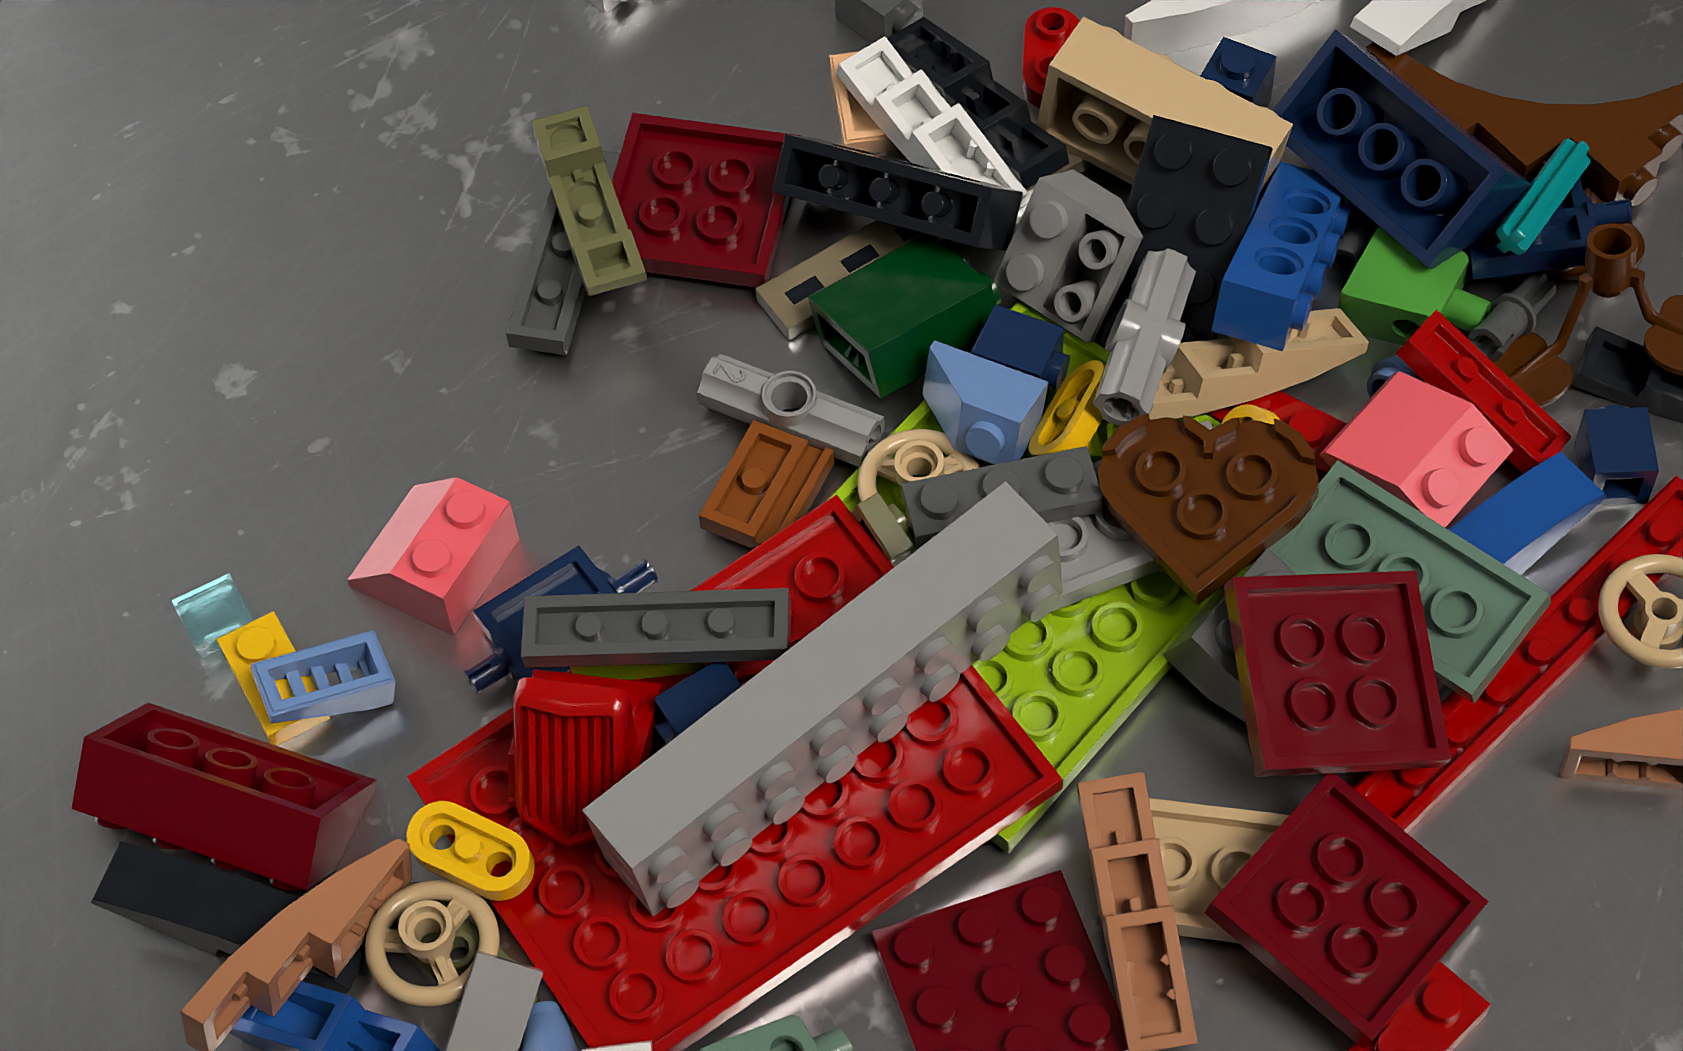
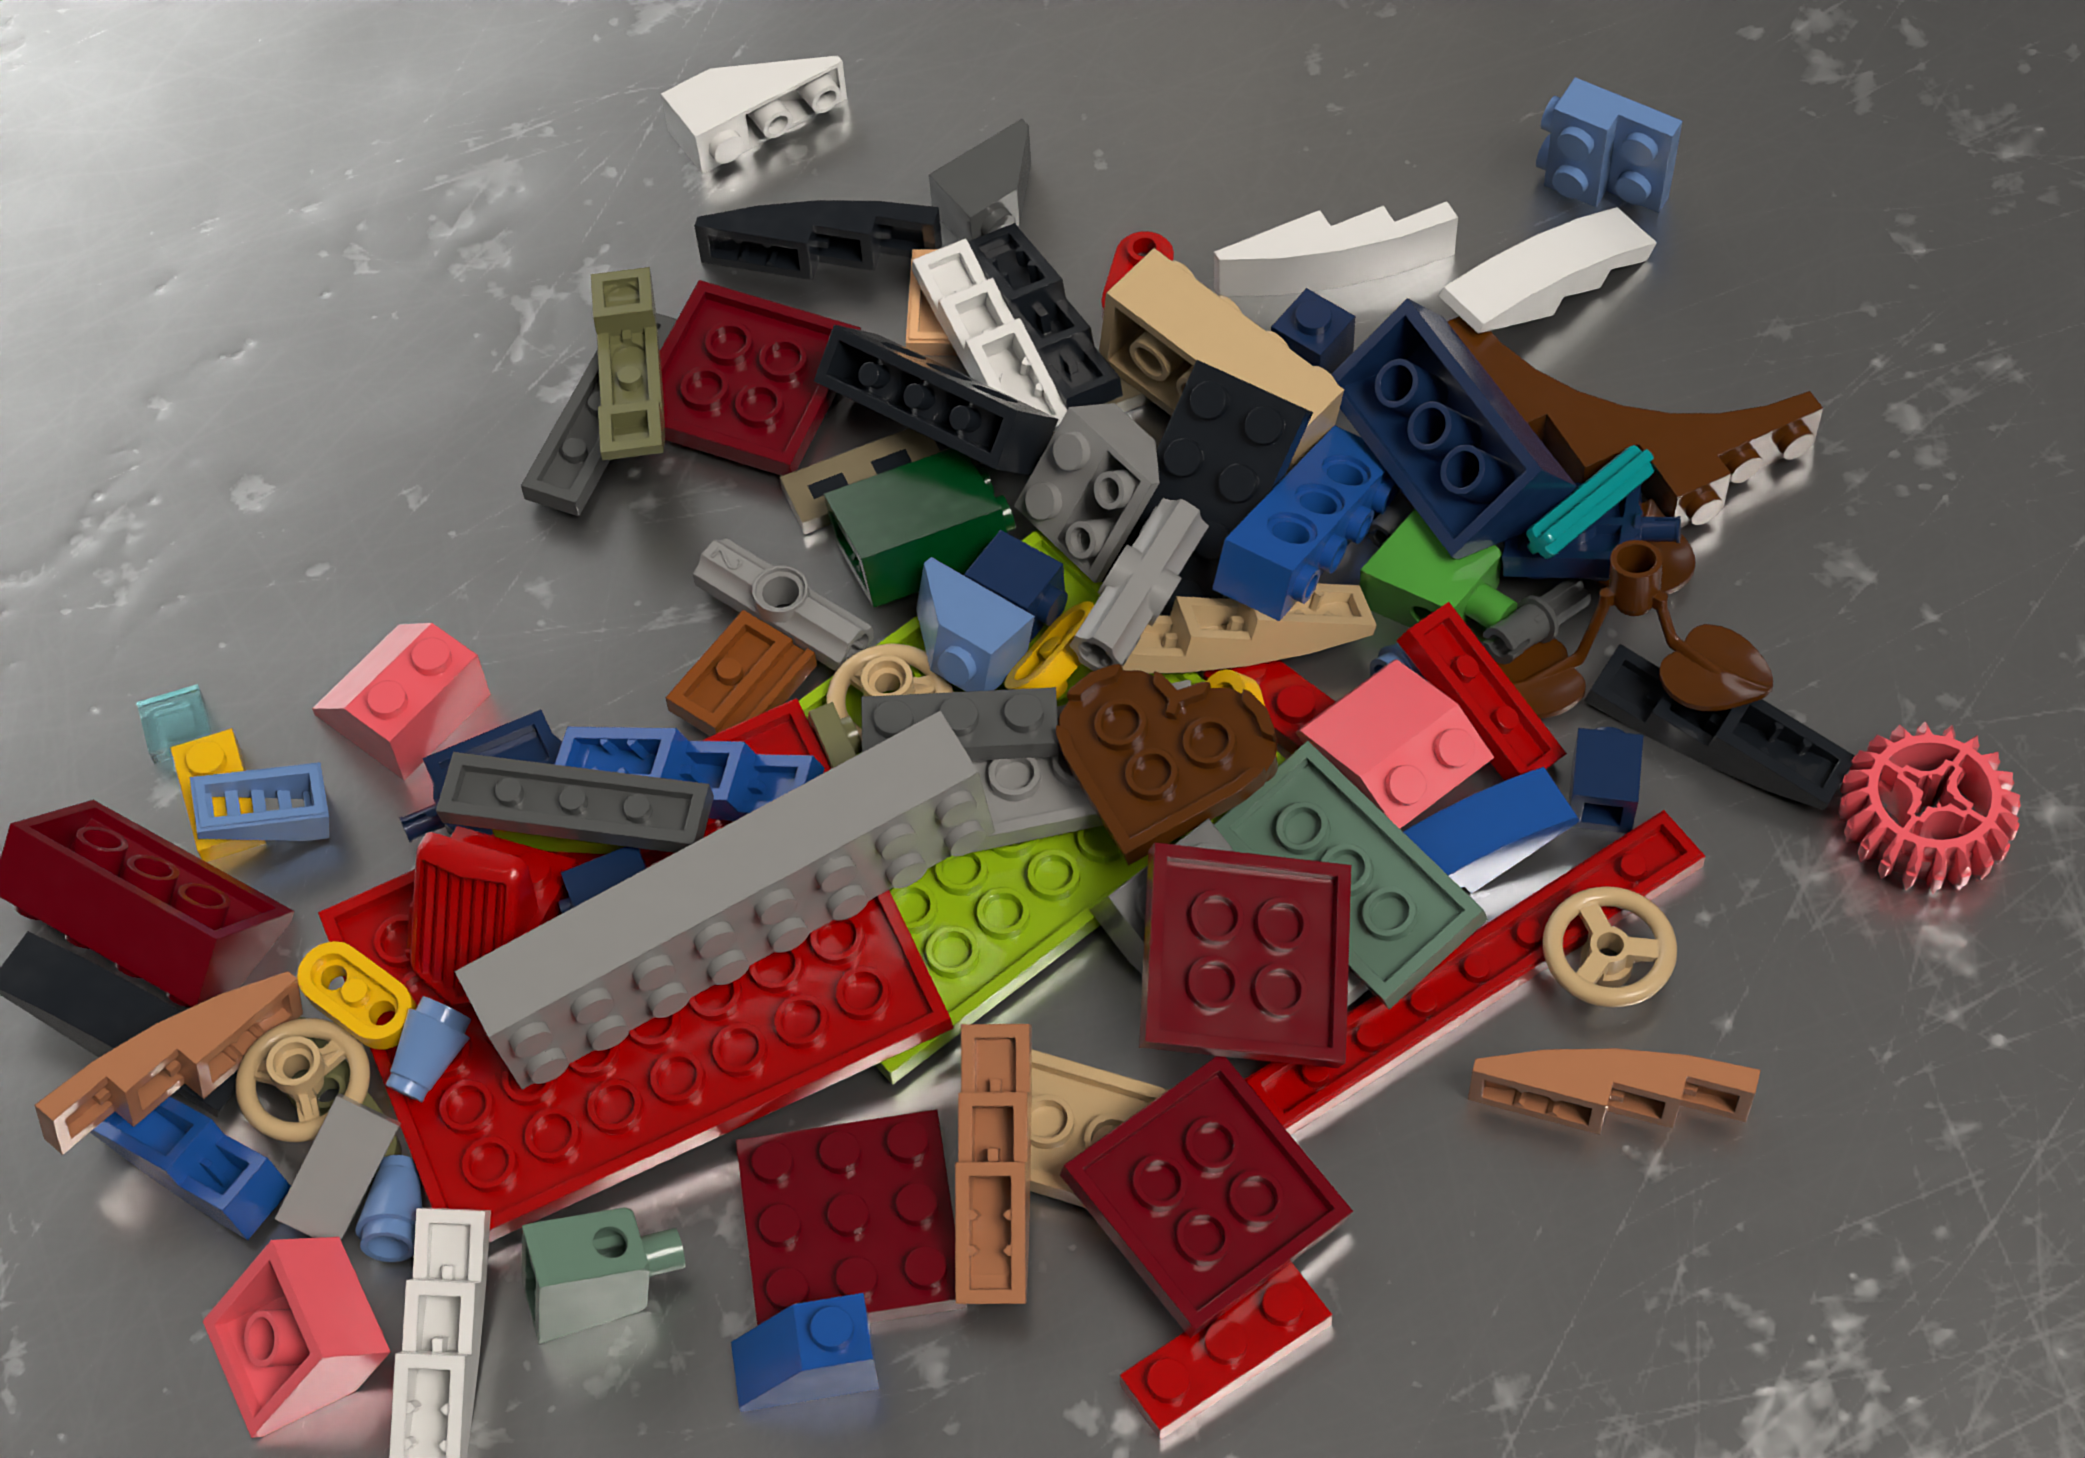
camera: 10 degrees right, 0 degrees up
none -> medium blue cone [386,996,471,1103]
none -> blue slope [555,726,825,821]
none -> black slope [694,200,942,280]

